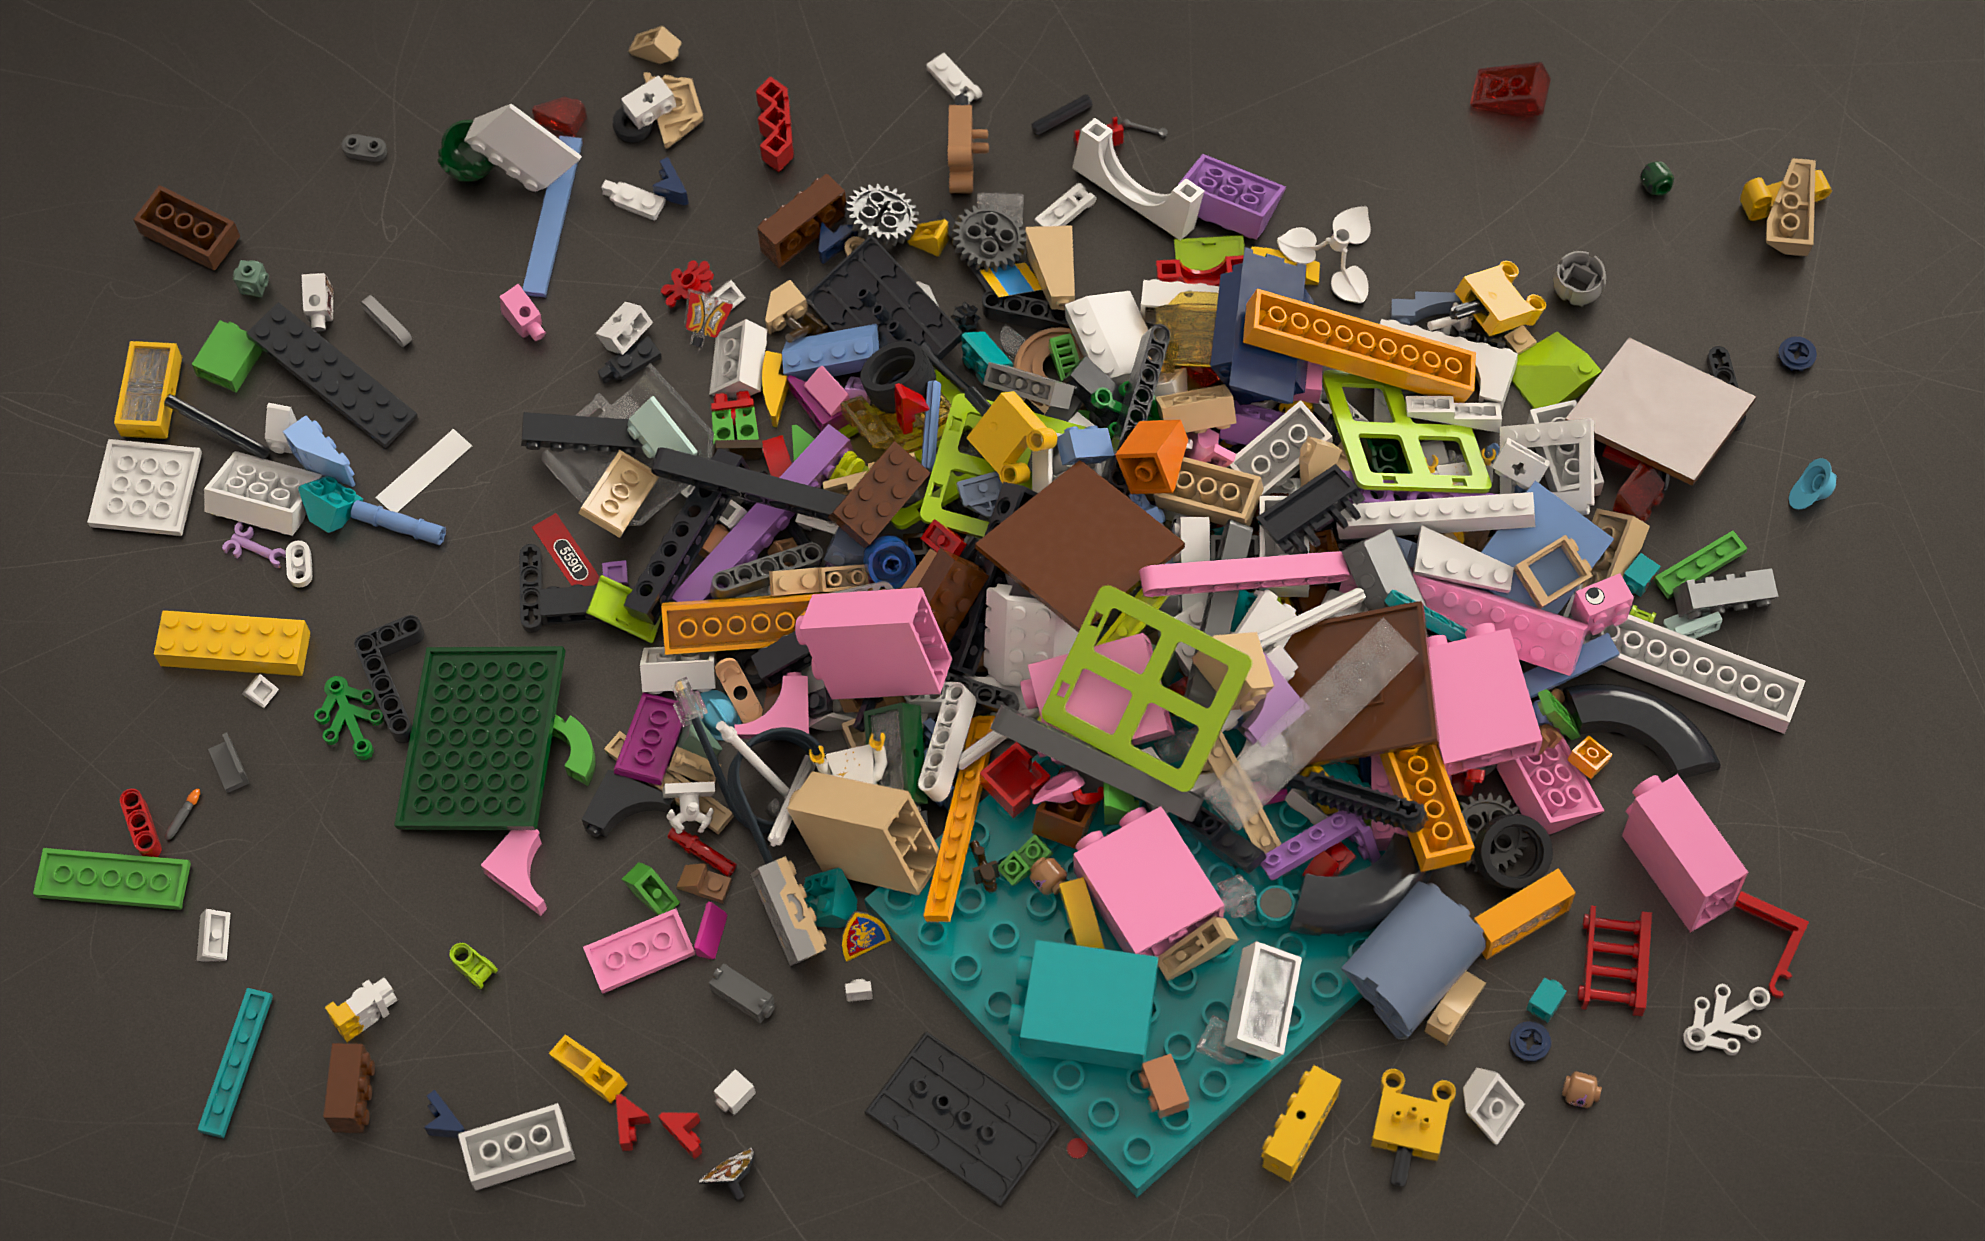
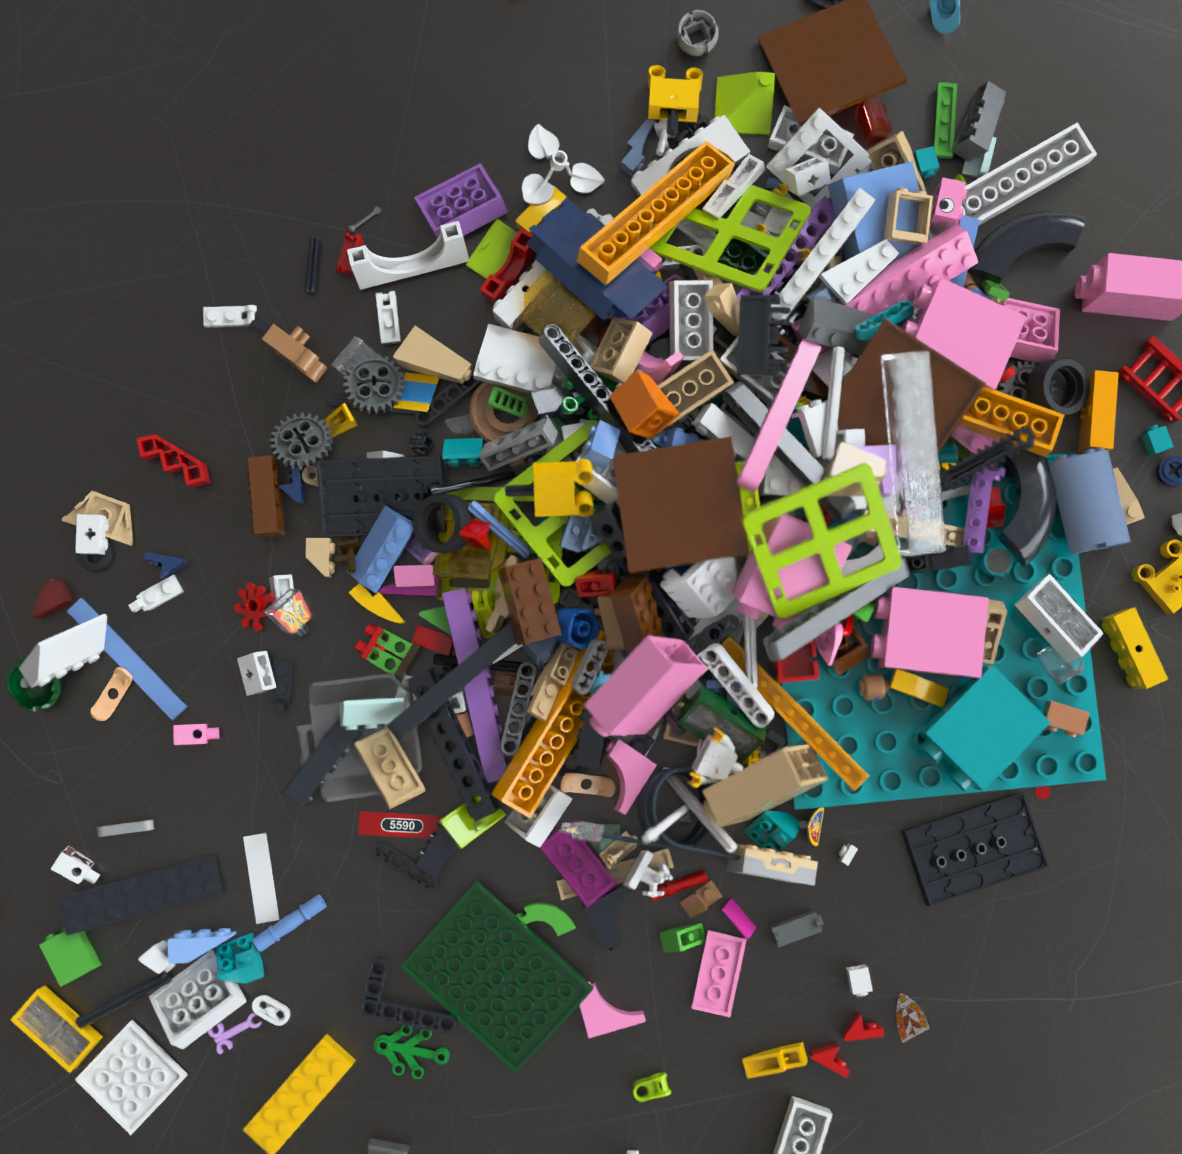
camera: 55 degrees left, 20 degrees up
sand green brick [233,260,269,297] -> none
white slope [242,674,279,708] -> none
medium lavender plate [602,561,629,586] -> none
tan slope [628,26,682,64] -> none
medium azure piece [693,690,741,741] -> none
white slope [709,319,767,398] -> none
dark brown arm [969,840,1000,893] -> none
bright green slope [998,834,1054,886] -> none
clear brick [1217,874,1257,919] -> none
tan plate [1503,325,1537,355] -> none
light orange piece [1567,735,1613,779] -> none
none -> light nougat piece [90,667,132,721]

